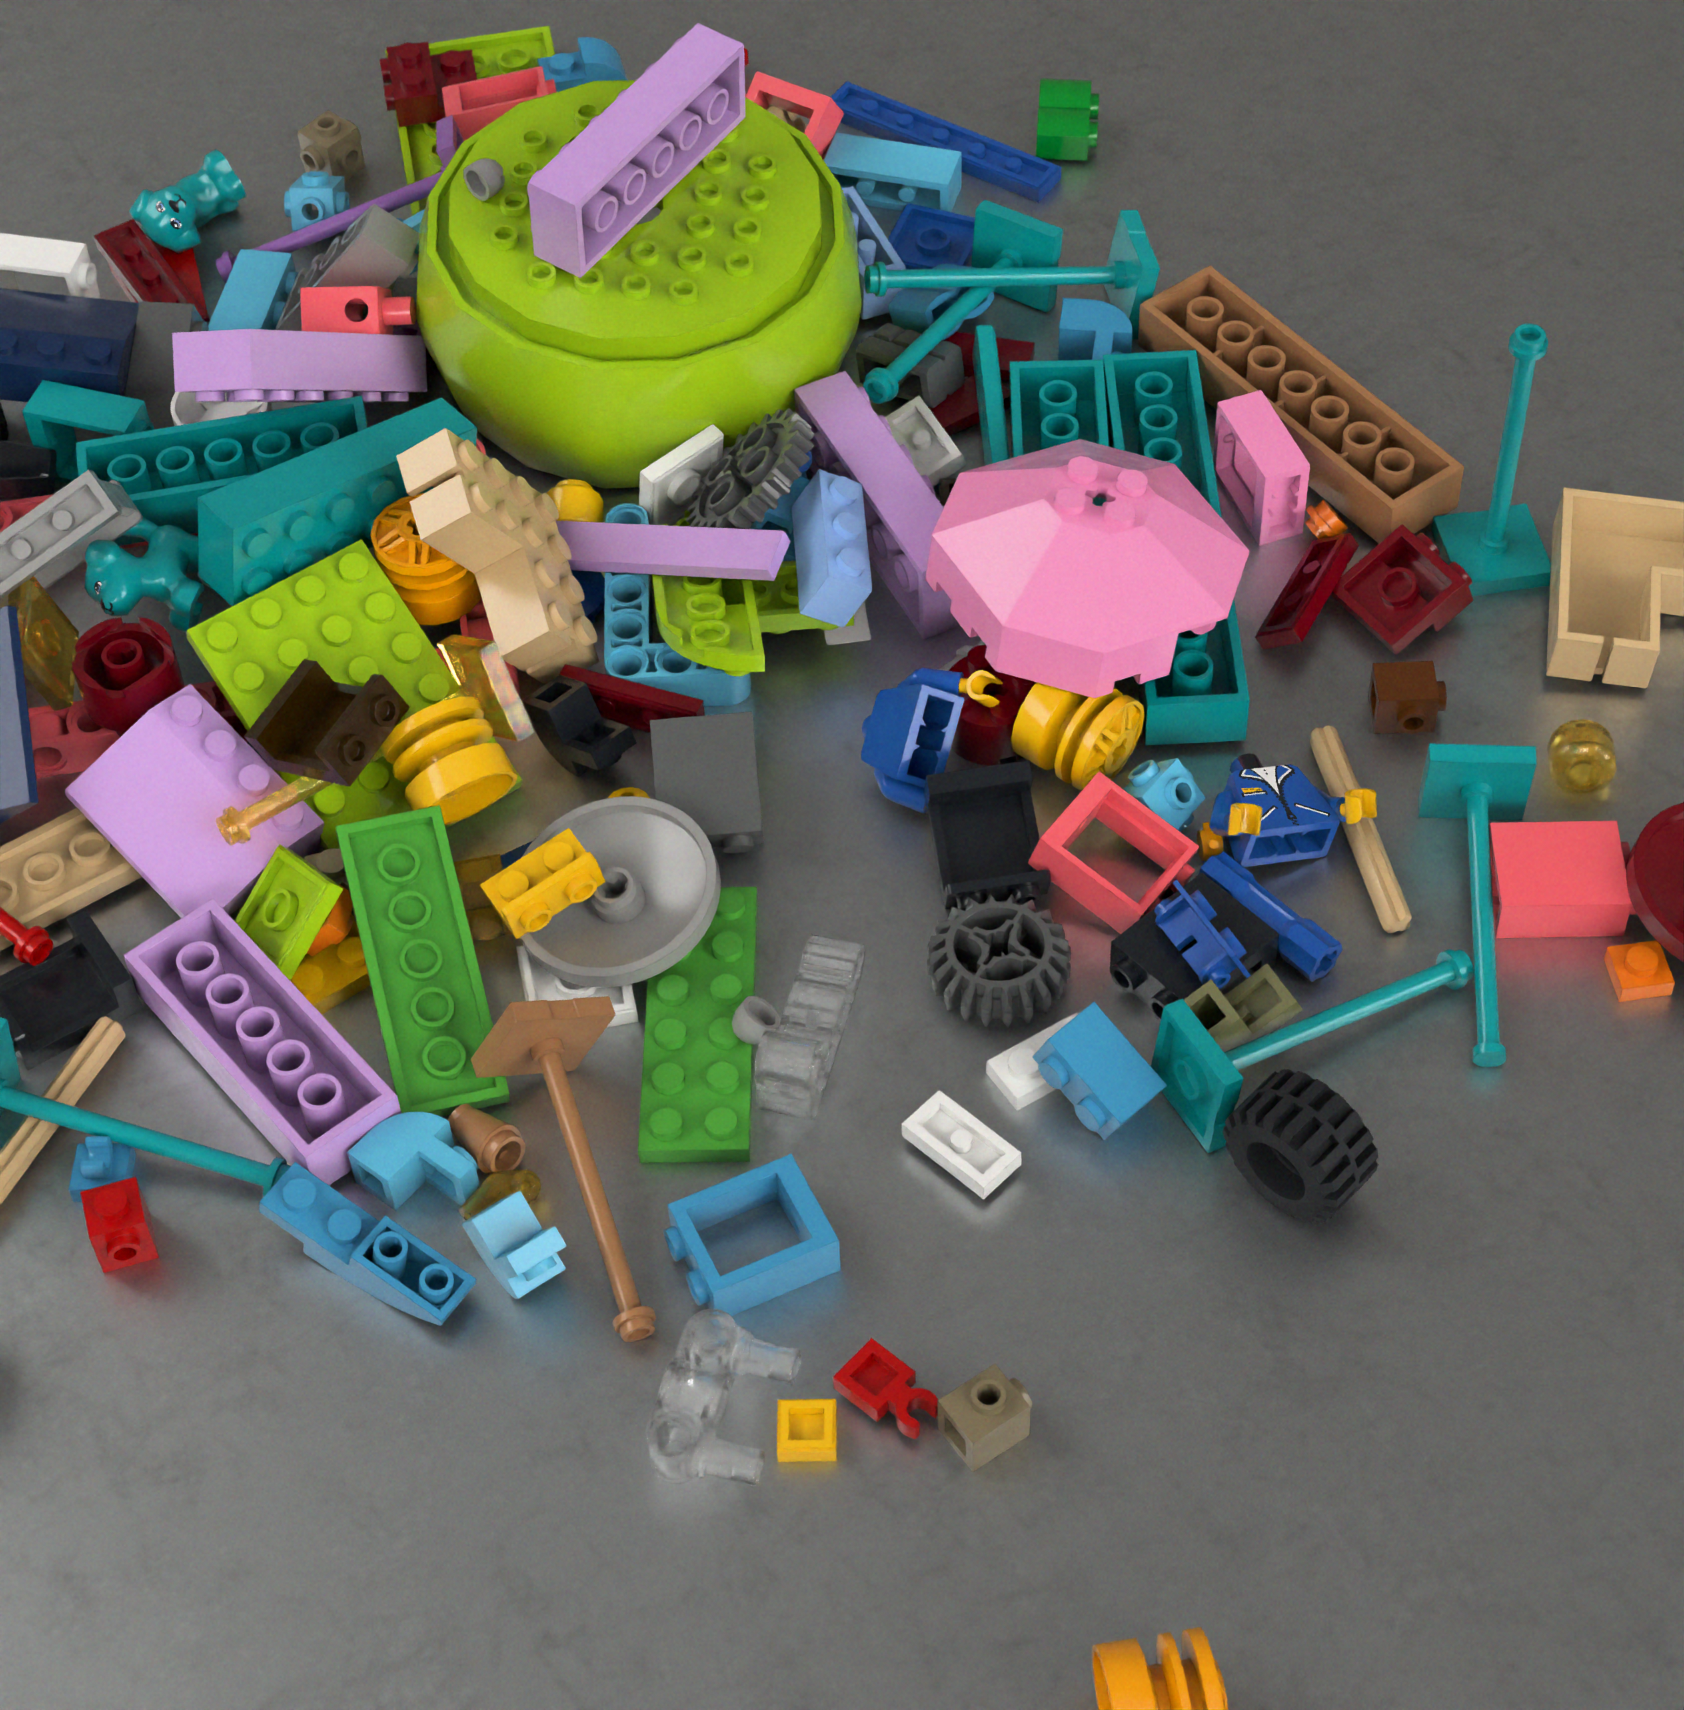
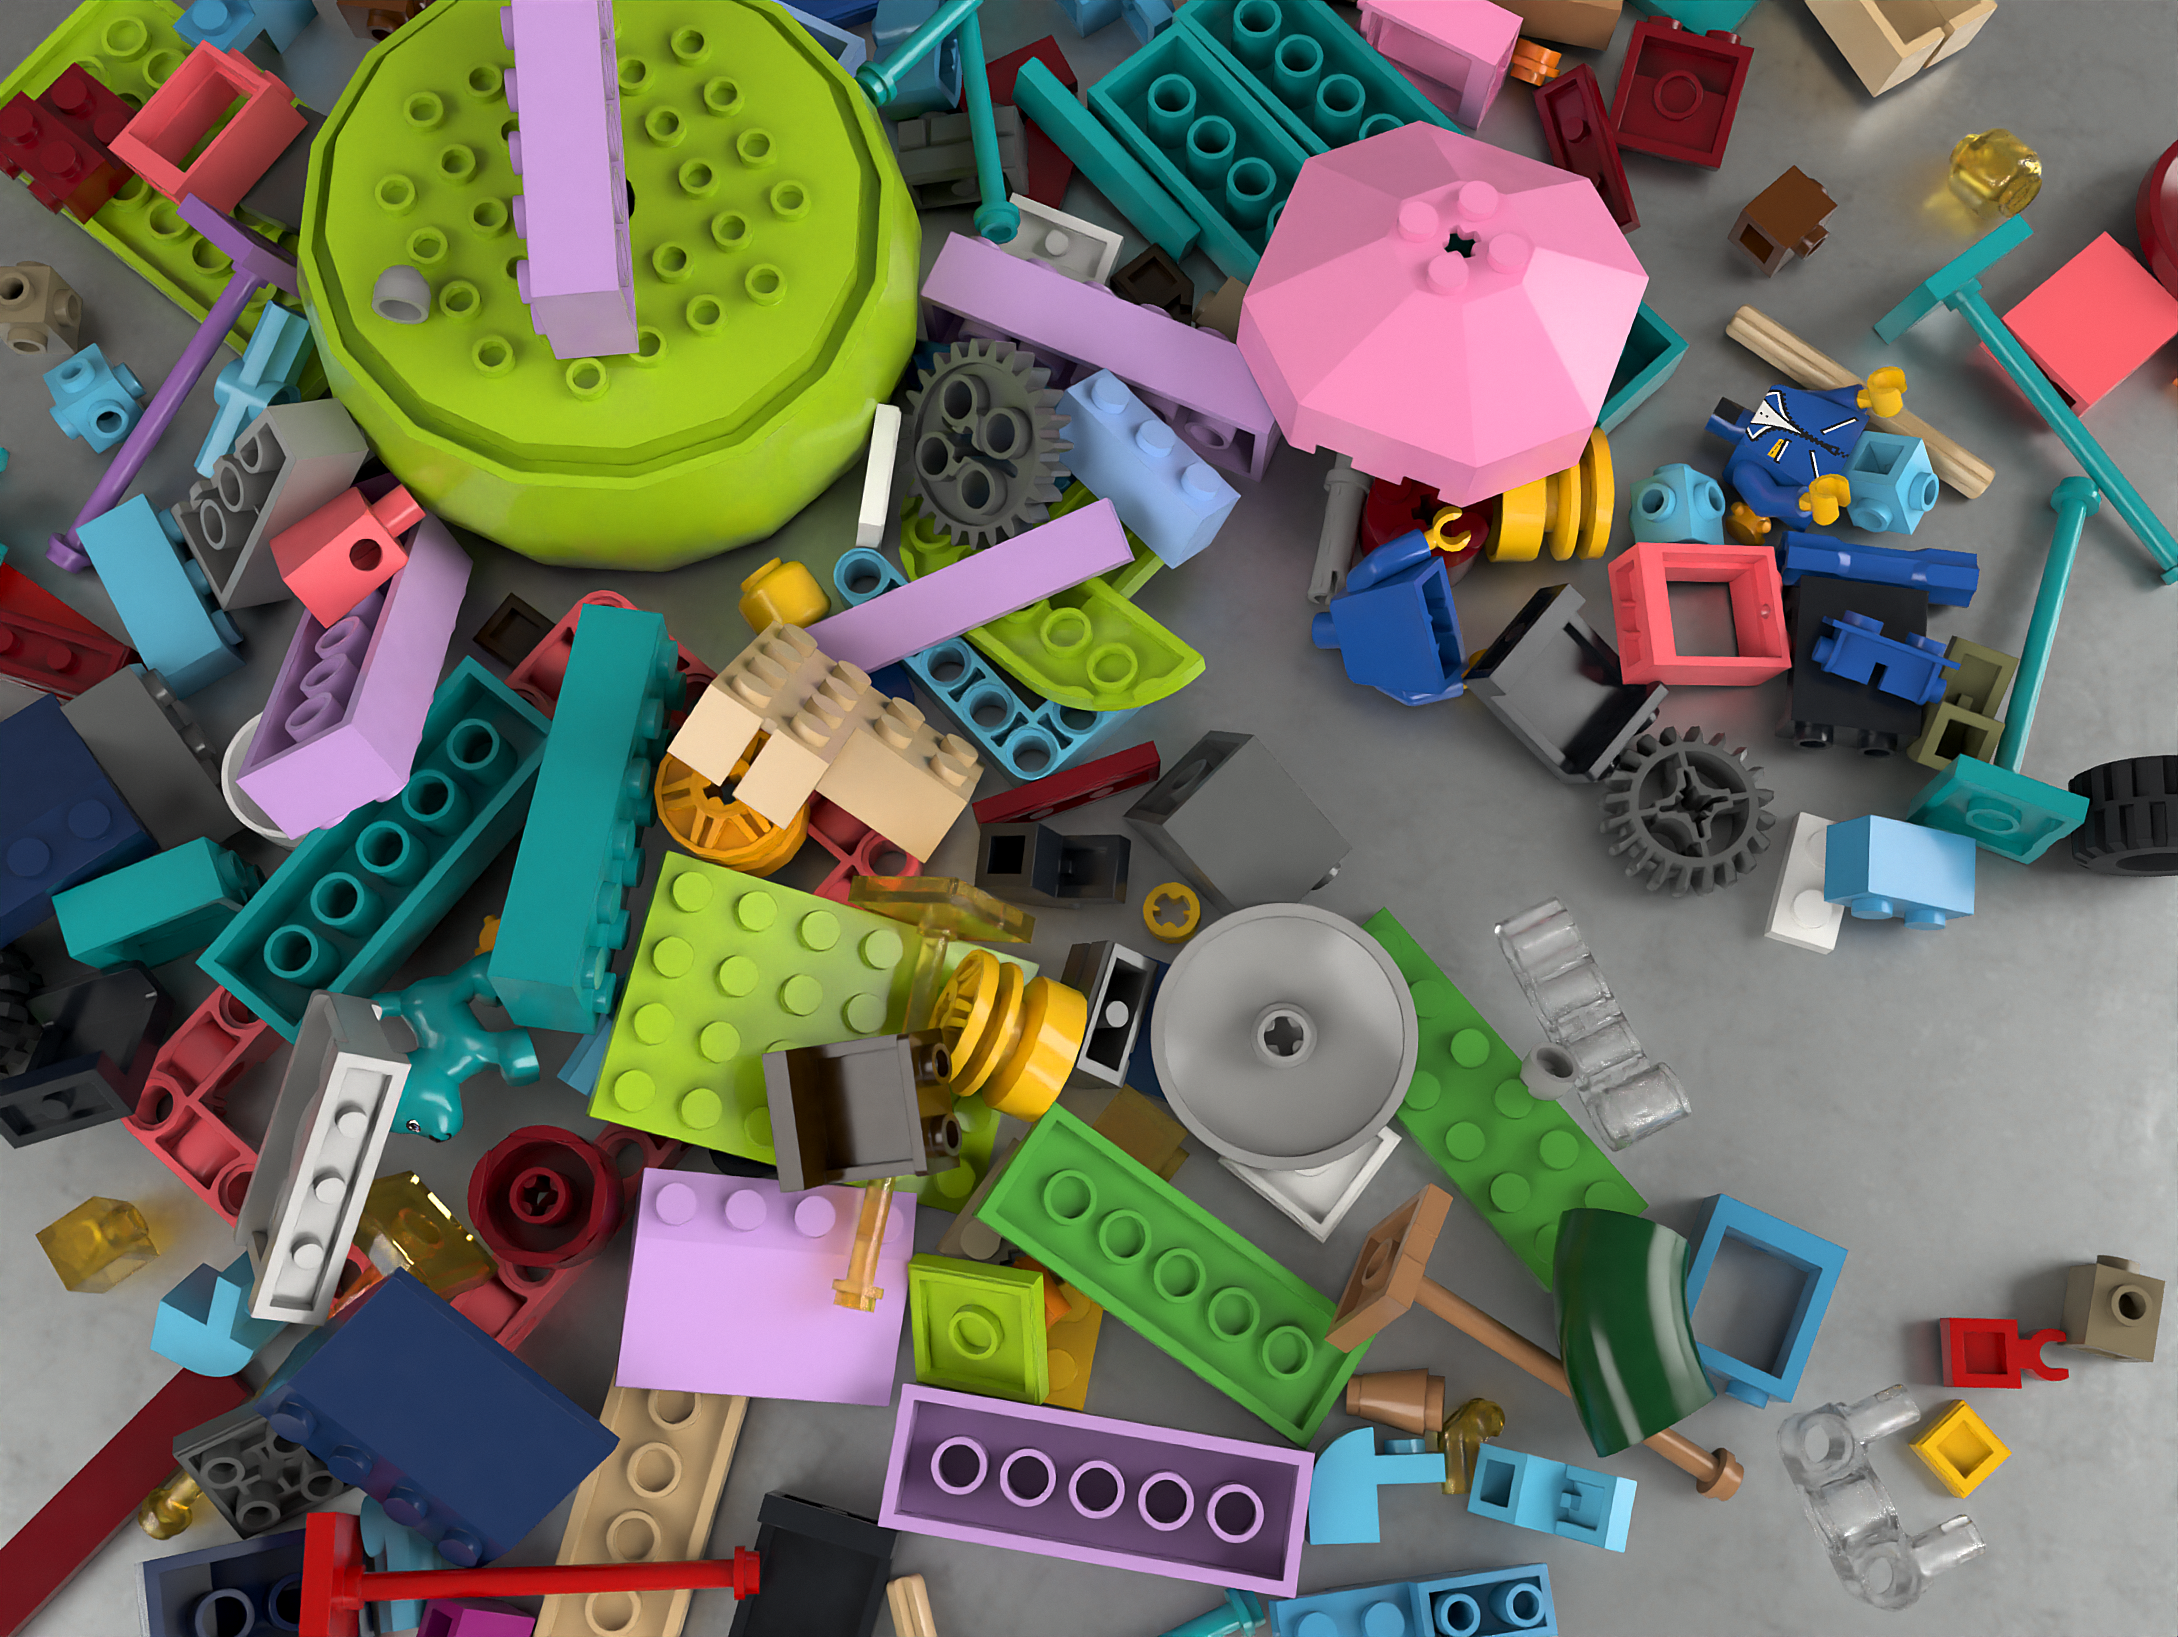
camera: 40 degrees left, 25 degrees up
yellow bracket [480,828,605,940] -> none
white plate [902,1090,1021,1199] -> none
none -> dark grey brick [1060,940,1160,1089]
none -> dark green brick [1552,1208,1717,1458]
none -> medium azure brick [1839,430,1939,535]

